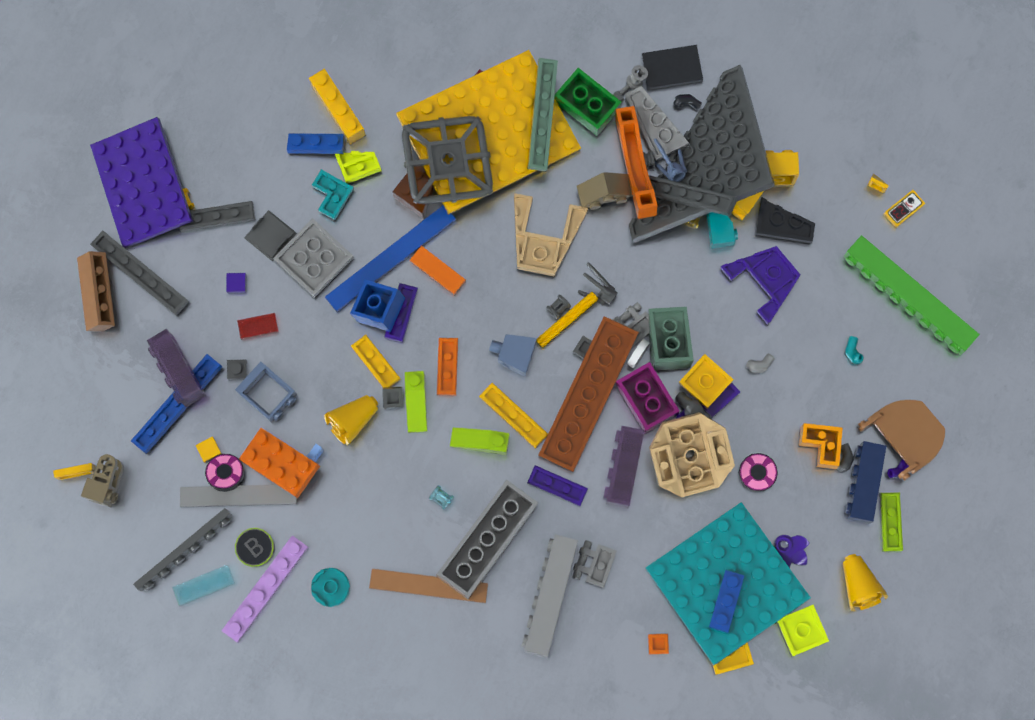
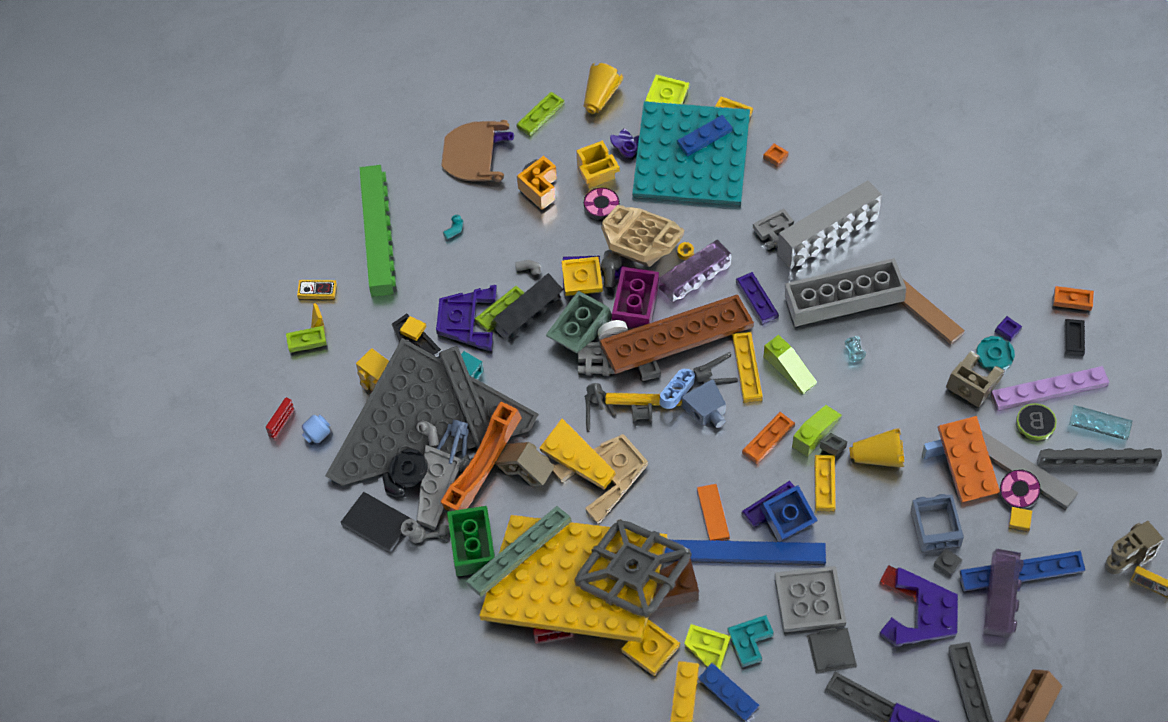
camera: 140 degrees left, 20 degrees down
dark blue brick [845,441,887,524] -> none
none -> red tile [266,397,295,440]
none -> lime plate [286,326,327,353]
none -> light blue head [302,415,331,443]
none -> black tile [389,449,428,487]
none -> yellow tile [400,316,426,341]
none -> light grey arm [416,421,439,446]
none -> lime tile [475,286,524,332]
none -> black brick [491,273,564,341]
none -> yellow wing [539,418,616,490]
none -> yellow plate [576,140,620,189]
none -> yellow plate [622,619,680,676]
none -> light blue beam [659,369,695,409]
none -> yellow bush [677,242,694,260]
none -> dark grey plant [693,352,738,384]
none -> dark purple wing [894,567,958,647]
none -> dark tan brick [946,351,1005,407]
none -> dark purple tile [995,316,1022,342]
none -> orange plate [1053,286,1094,311]
none -> black tile [1064,319,1085,356]

